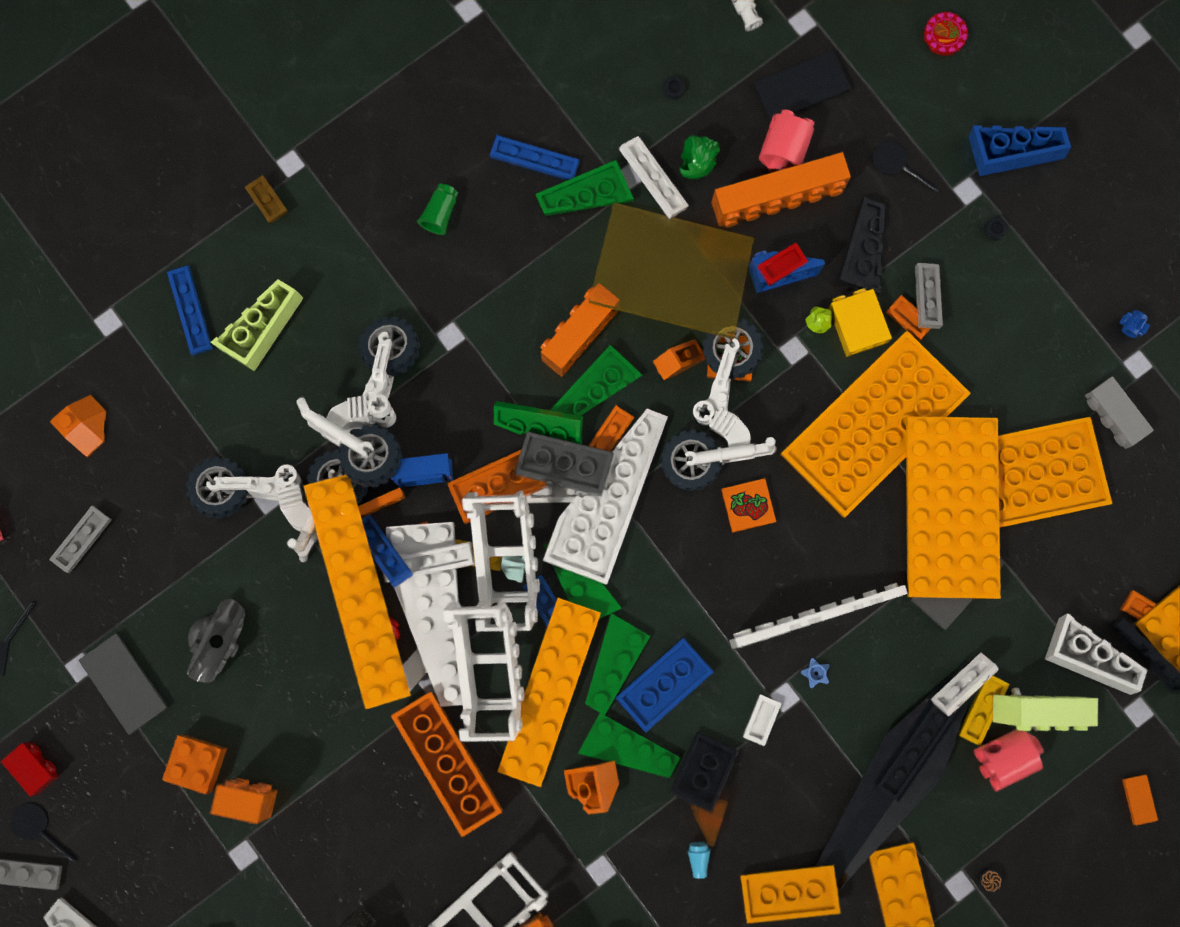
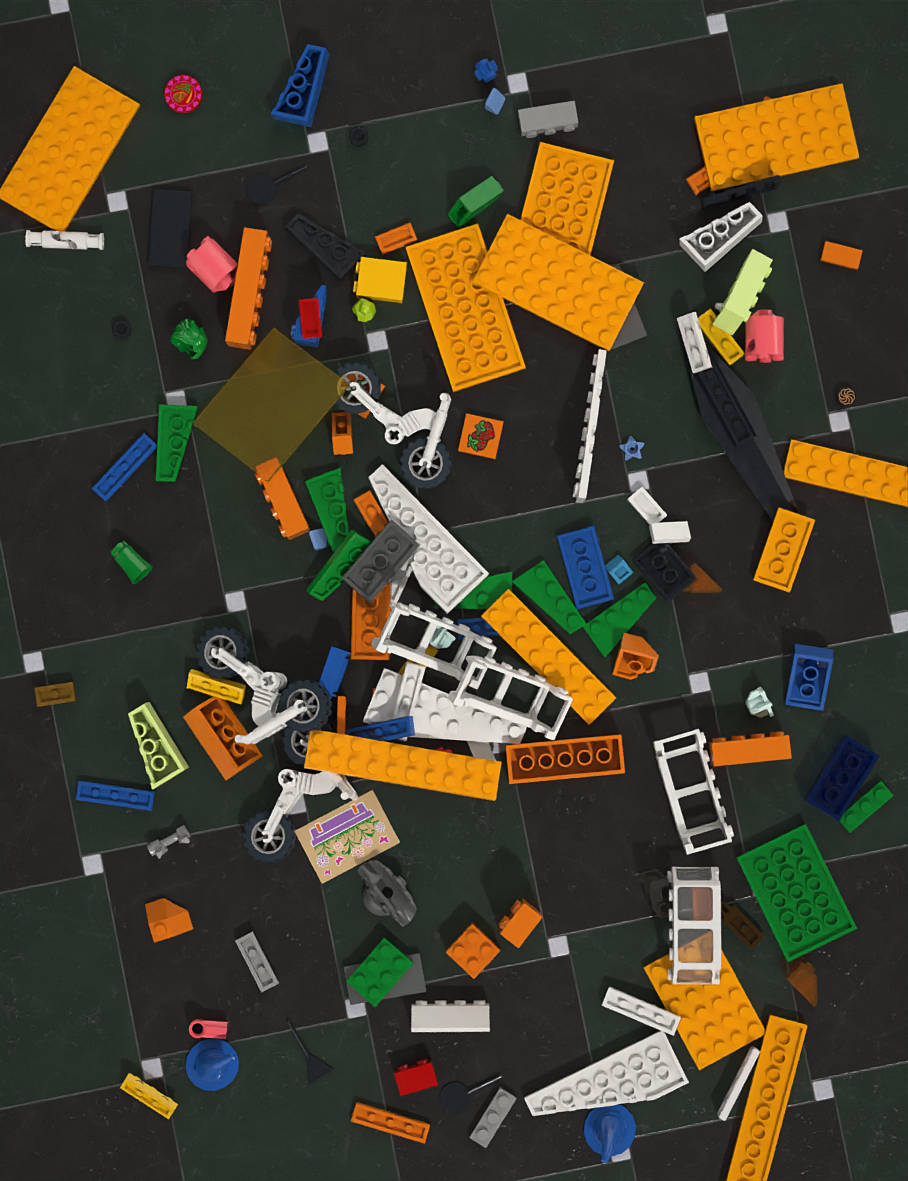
camera: 65 degrees left, 5 degrees up
white plate [619,136,689,219] -> none
medium azure cone [687,842,710,878] -> none
light grey plate [915,263,943,329] -> none
none -> light grey piece [147,825,190,859]
none -> orange slope [183,696,263,780]
none -> yellow plate [187,669,246,704]
none -> sticker [295,790,400,884]
none -> medium blue slope [309,529,329,551]
none -> green plate [346,937,413,1007]
none -> white slope [411,1000,490,1032]
none -> green slope [447,176,504,229]
none -> medium blue slope [485,88,505,115]
none -> dark azure slope [605,555,634,584]
none -> white tile [649,521,691,544]

